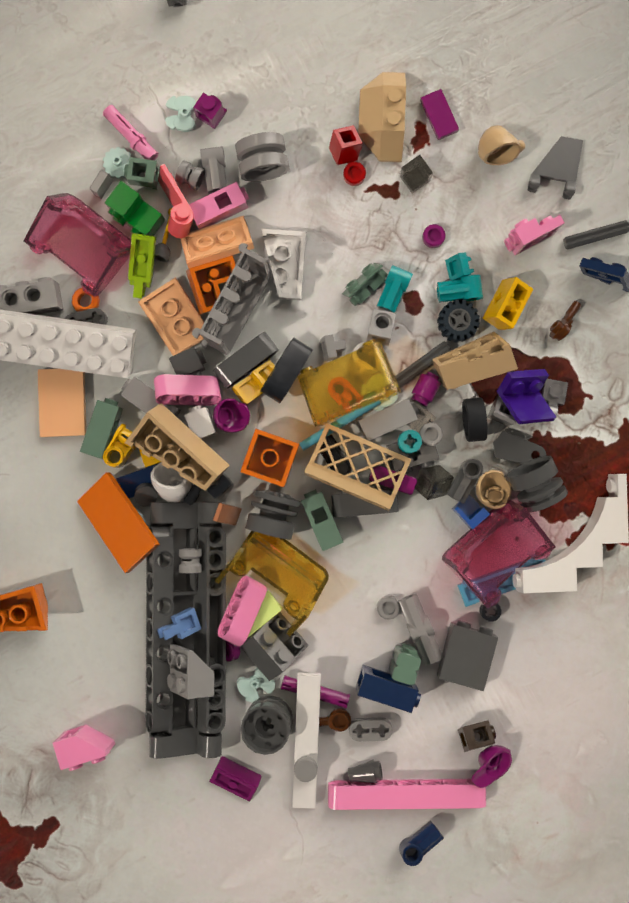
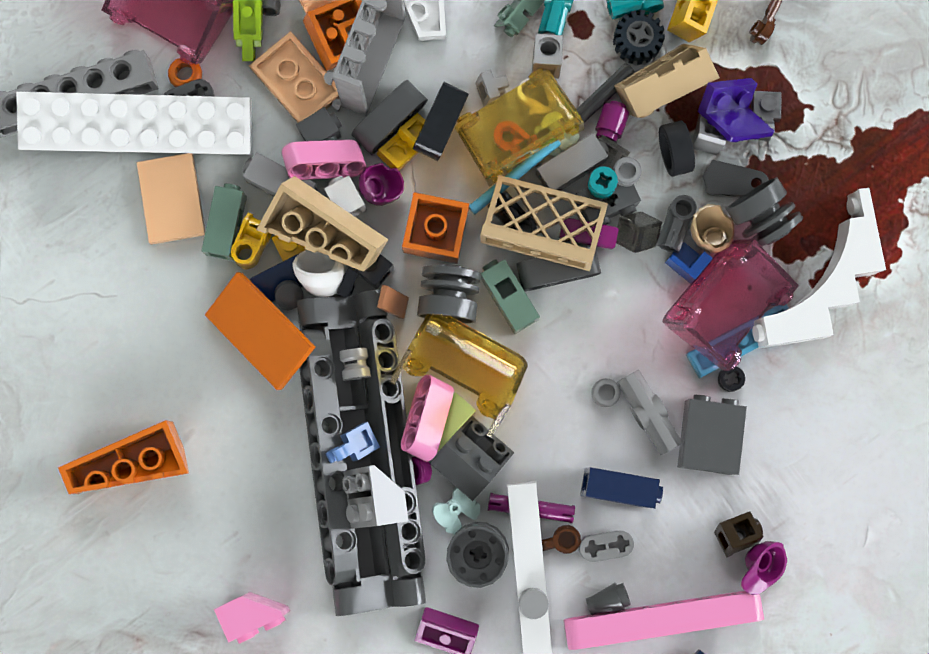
camera: 20 degrees left, 5 degrees down
sand green brick [389,643,422,685] -> none

